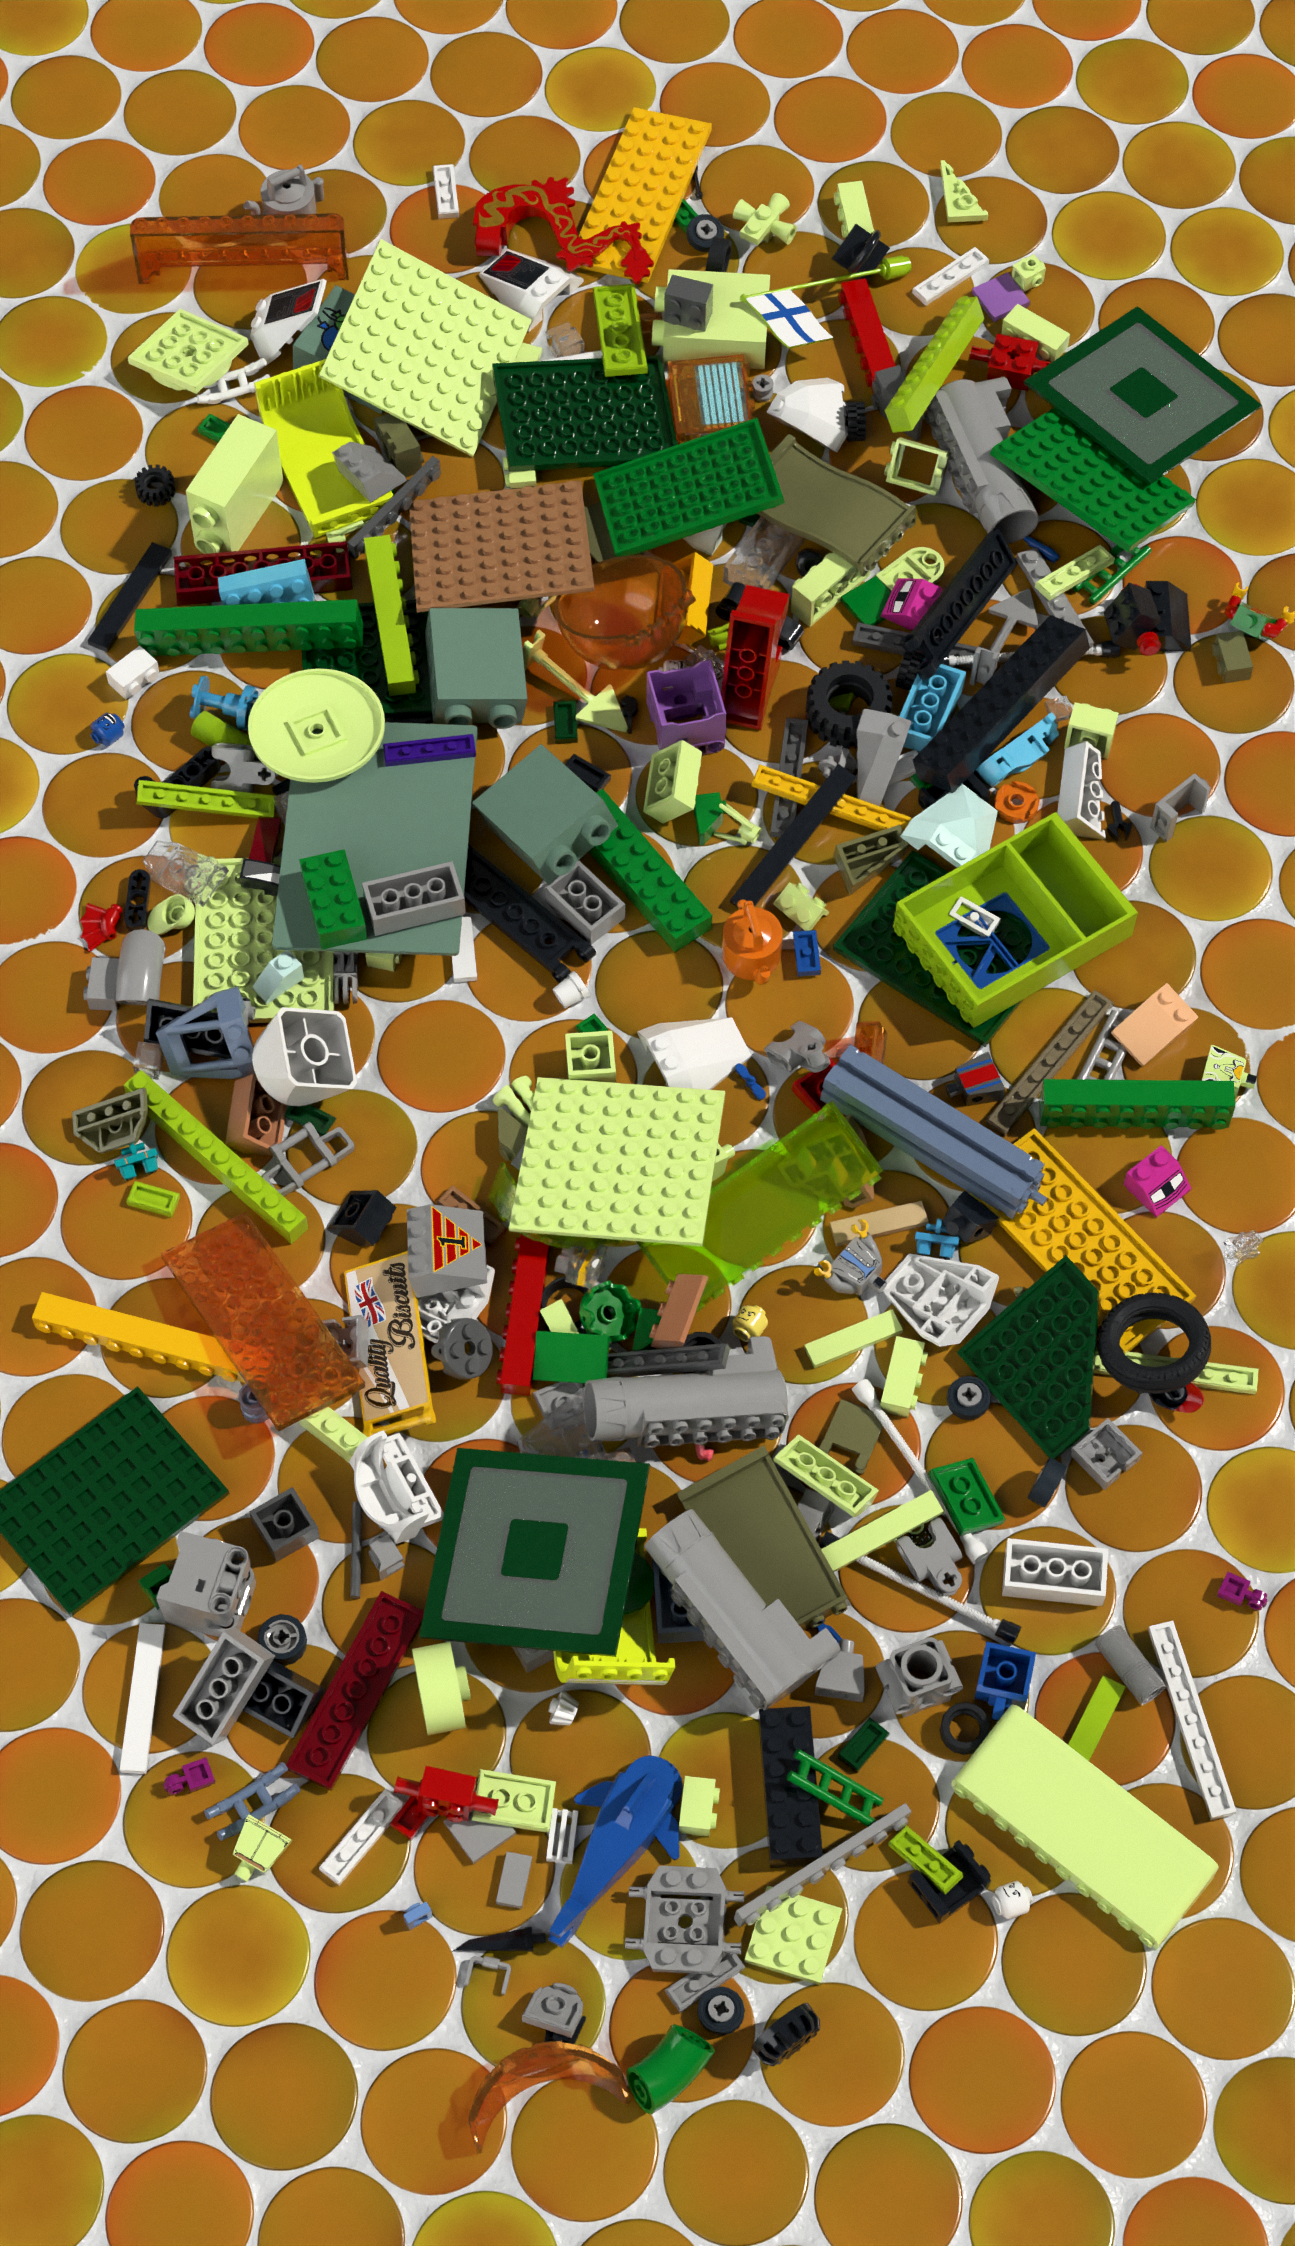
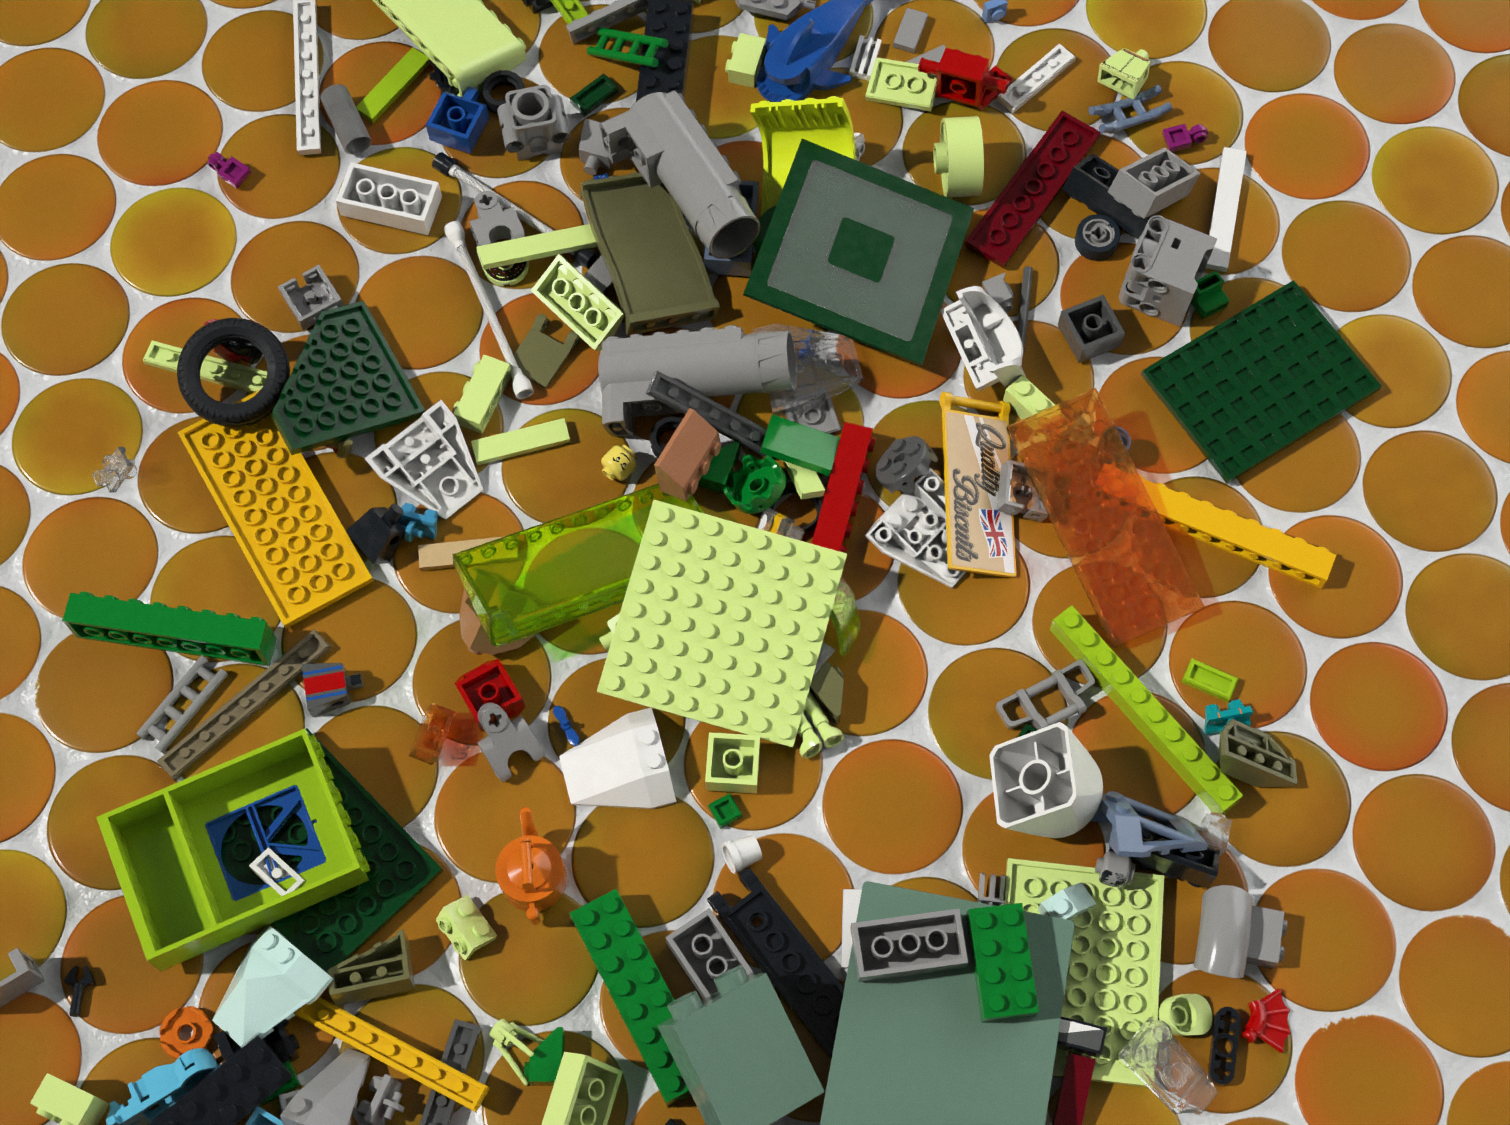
camera: 170 degrees left, 5 degrees up
nougat slope [225,1074,287,1156] -> none
black slope [327,1190,397,1246] -> none
light grey slope [407,1204,487,1298] -> none
medium nougat tile [437,1185,507,1247] -> none
black tile [730,764,857,908] -> none
blue plate [793,930,821,976] -> none
light grey torso [814,1219,887,1296] -> none
sand blue brick [820,1044,1048,1219] -> none
green tile [928,1458,1006,1536] -> none
black wheel [947,1376,991,1420] -> none
black wheel [1027,1457,1067,1507] -> none
white wedge [1057,741,1106,840] -> none
light nougat slope [1111,983,1199,1067] -> none
dark pink slope [1124,1145,1191,1218] -> none
yellowish green torso [1201,1045,1257,1097] -> none

